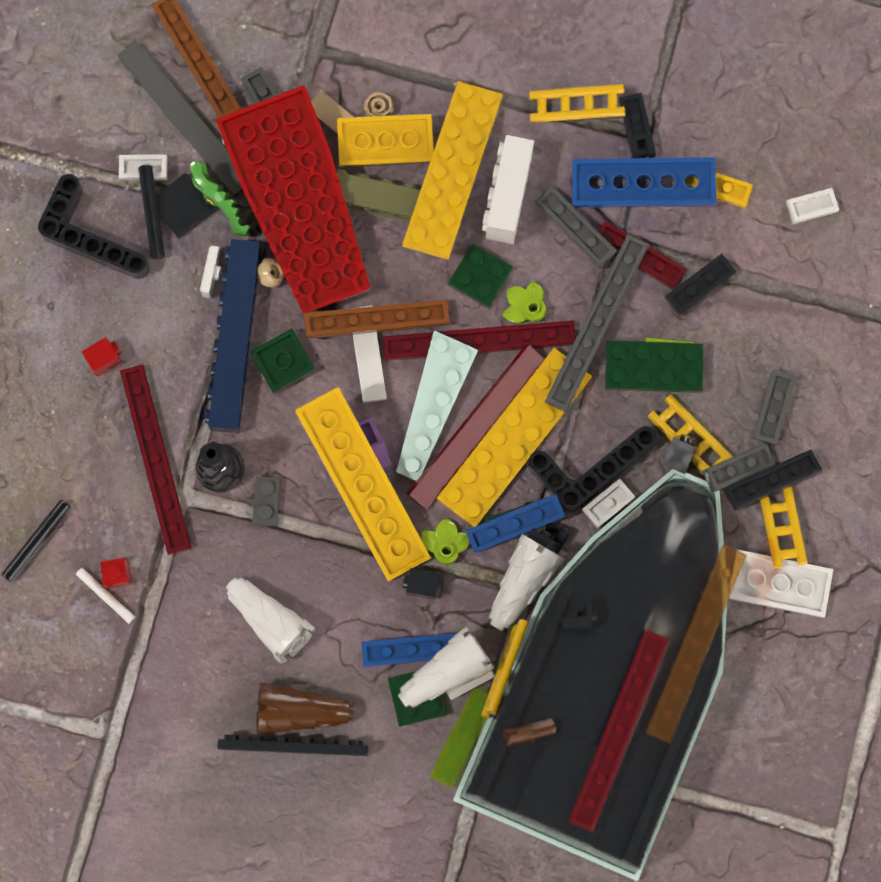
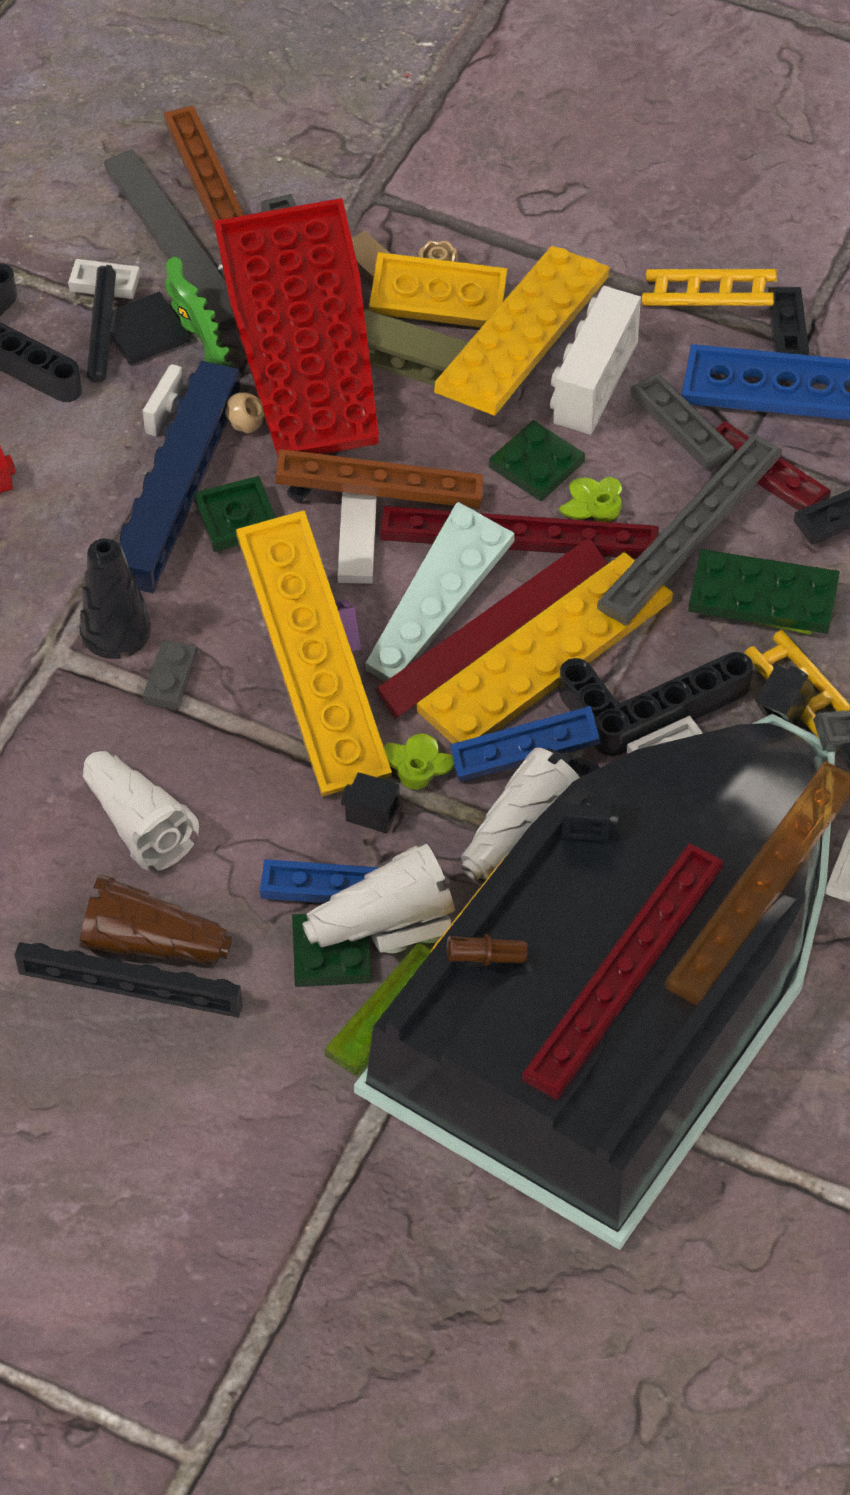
camera: 10 degrees right, 25 degrees down
dark red tile [120,364,192,556] -> none

